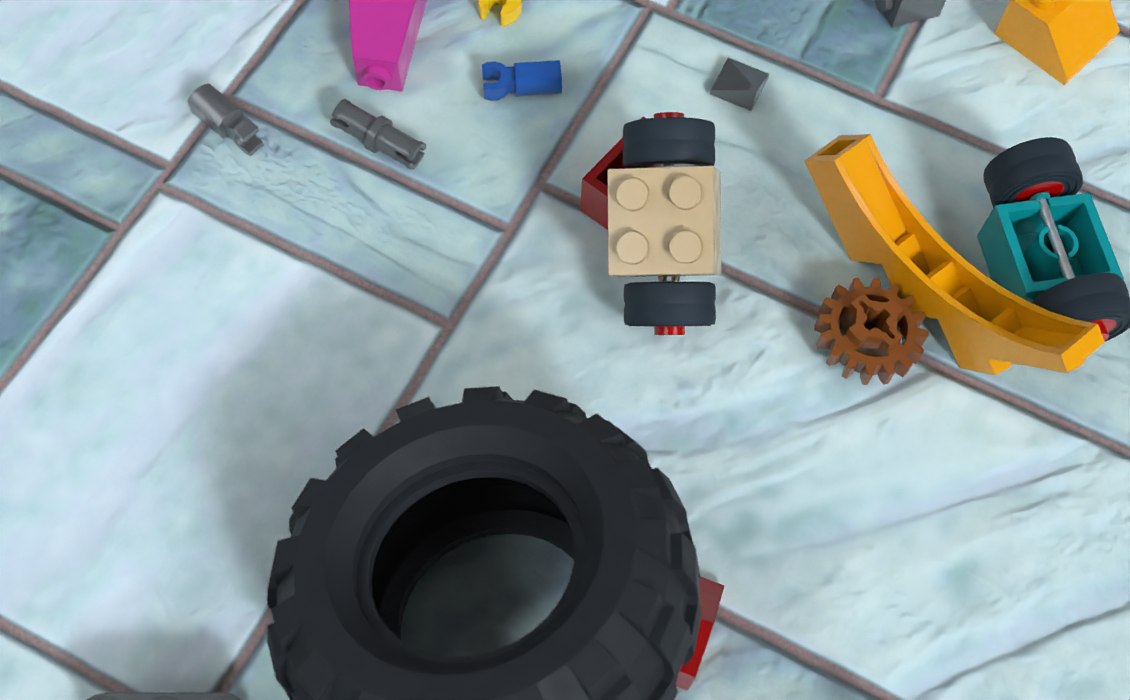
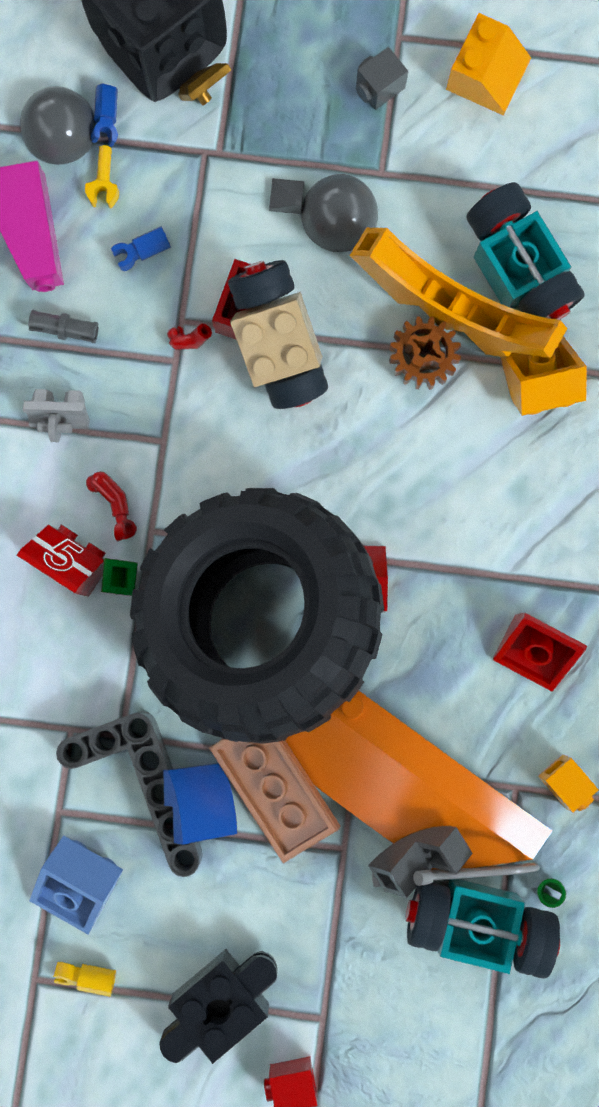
camera: 15 degrees left, 20 degrees up
none -> red slope [16,524,106,597]
none -> light grey hips [23,389,90,442]
none -> red arm [86,471,137,542]
none -> green slope [101,558,138,596]
none -> red arm [167,323,212,350]
none -> dark grey piece [301,174,378,252]
none -> light orange slope [500,336,587,416]

